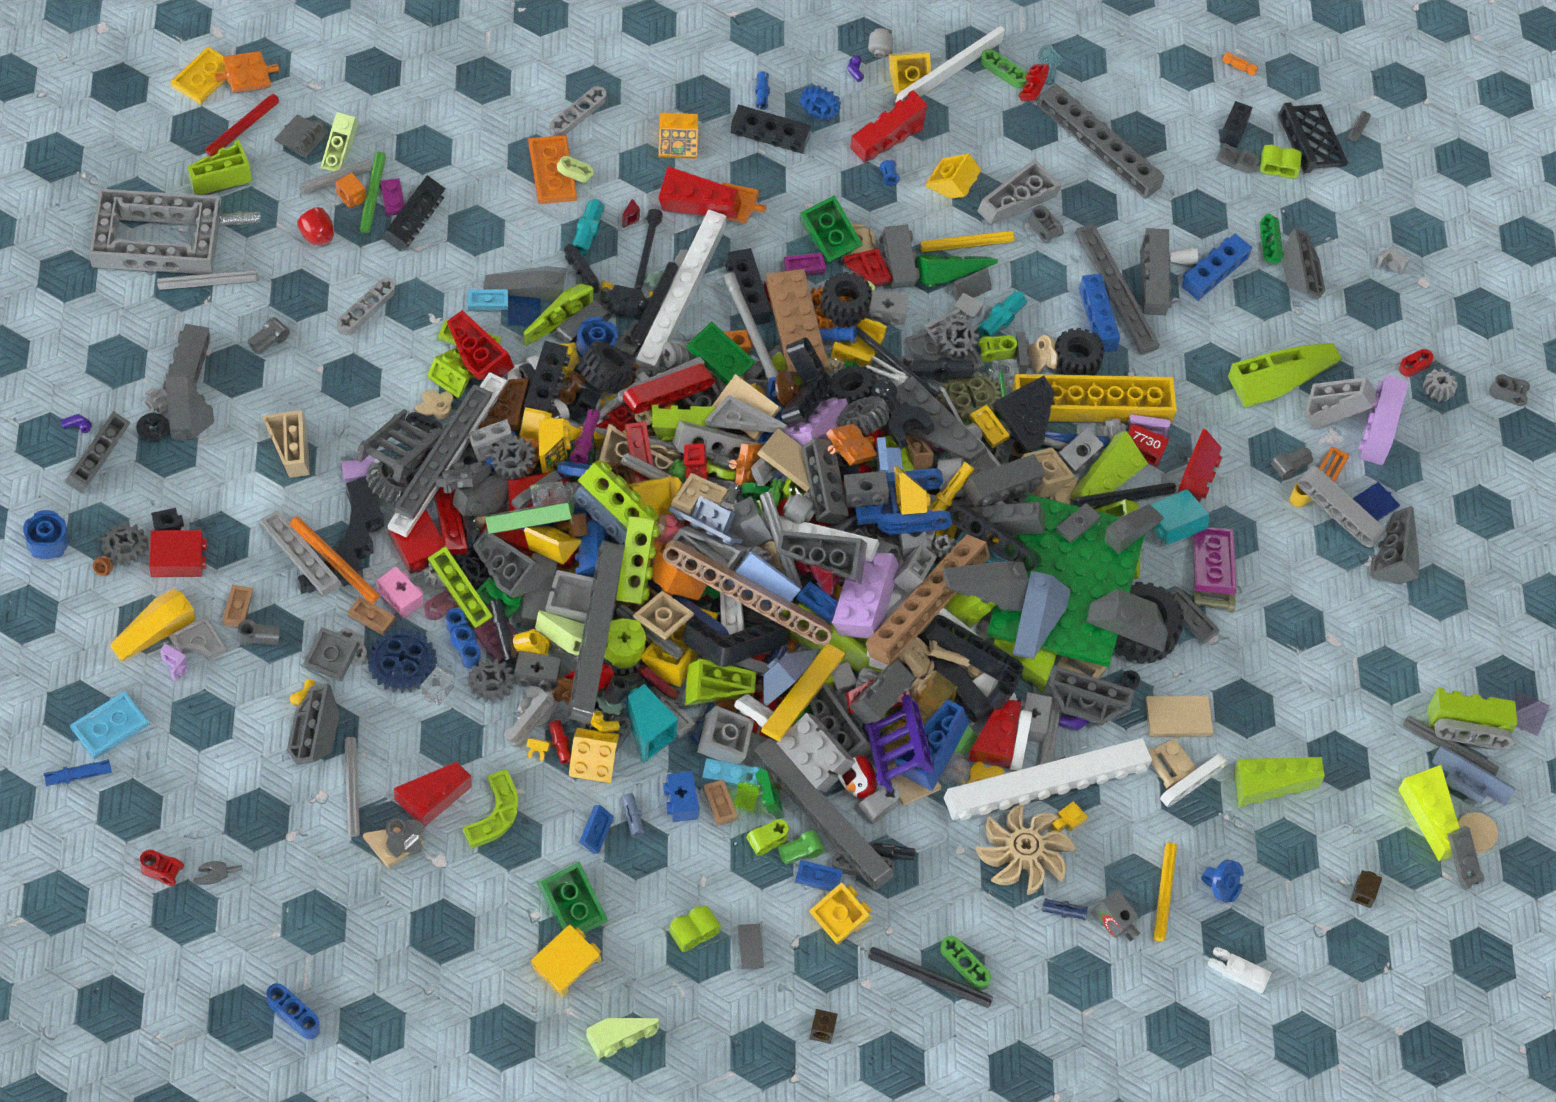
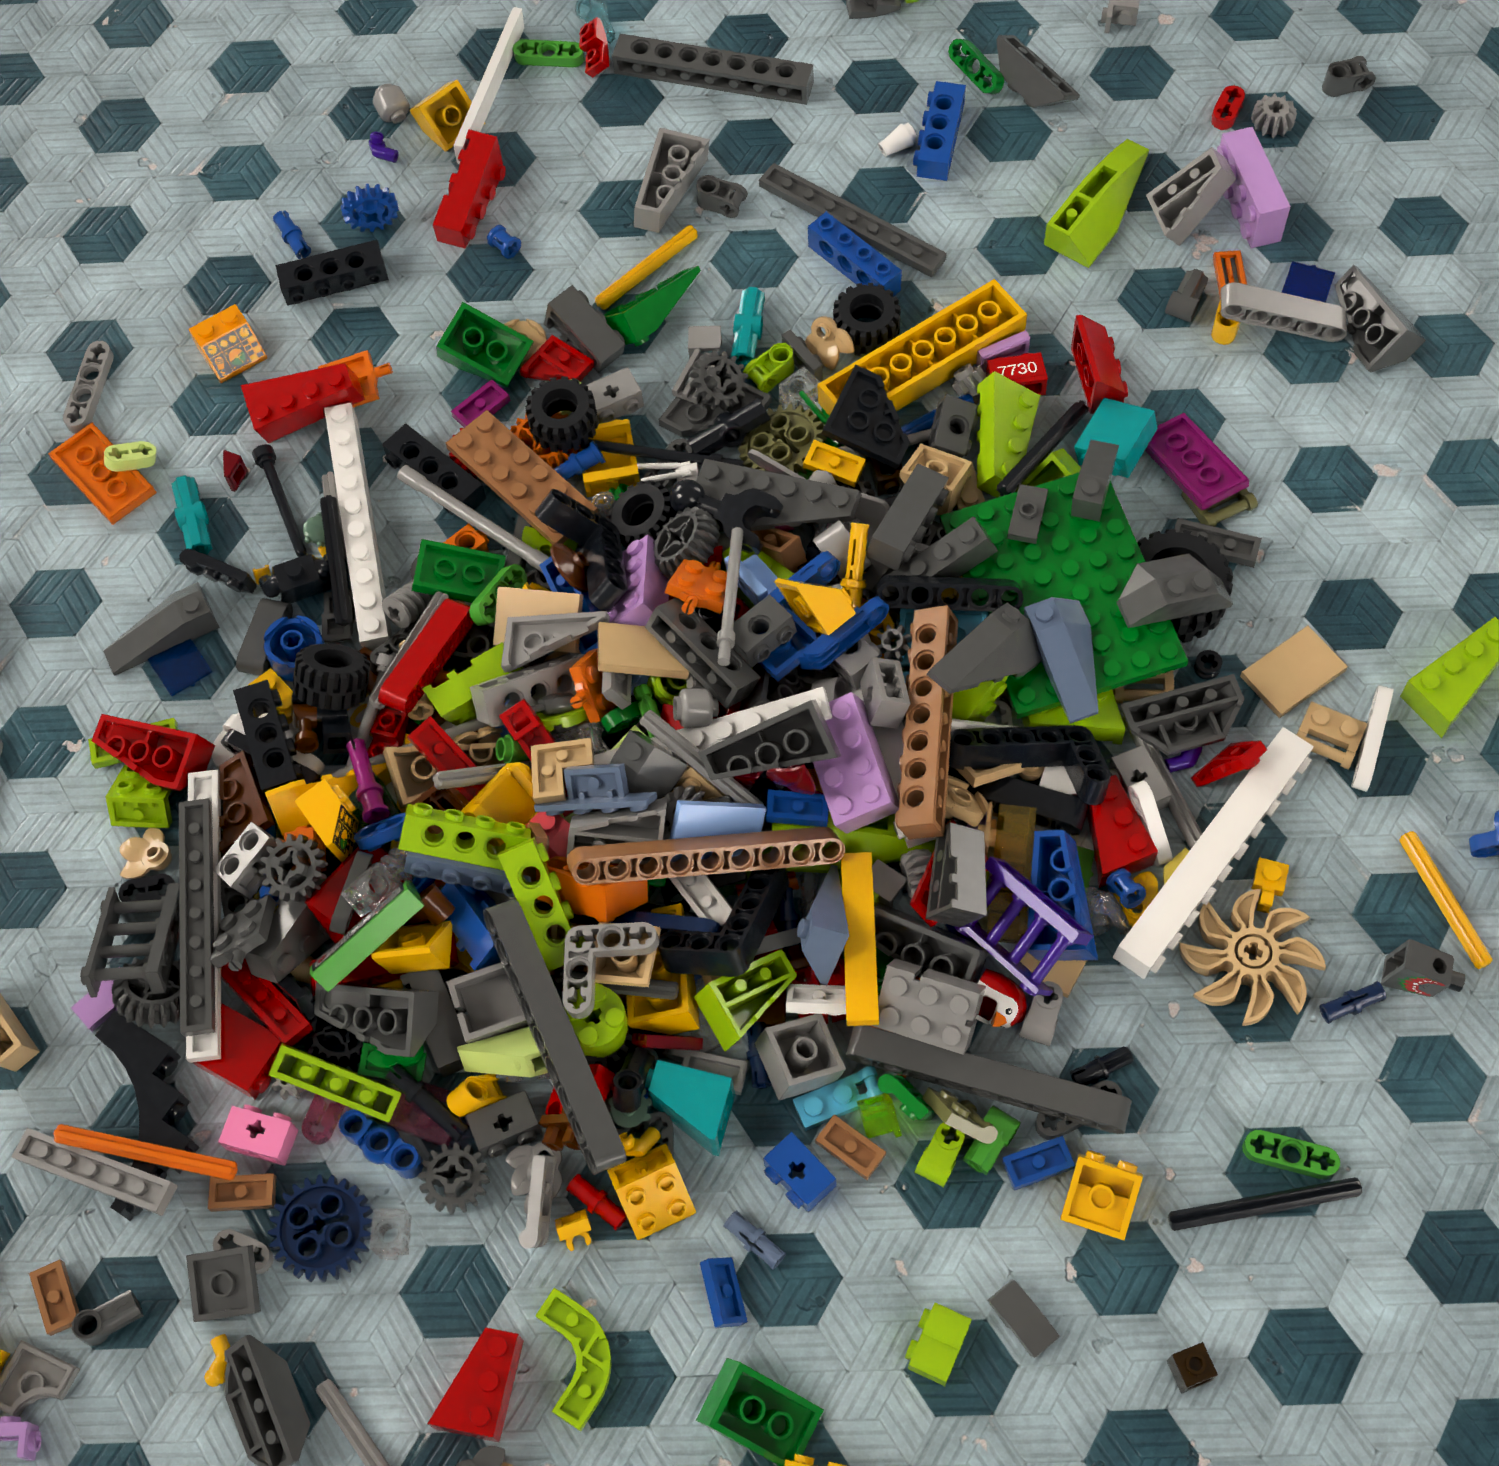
camera: 20 degrees left, 5 degrees up
medium azure plate [468,289,508,310] -> none
lime wedge [523,284,593,346] -> none
yellow slope [925,153,981,199] -> none
dark grey slope [952,268,991,301] -> none
dark grey wedge [1140,228,1172,316] -> none
none -> bright green beam [469,564,527,626]
none -> light grey beam [563,922,659,1019]
none -> light grey bar [716,527,743,666]
none -> olive plate [922,1087,998,1144]
none -> blue bush [1106,868,1146,909]
none -> red wing [1191,740,1267,787]

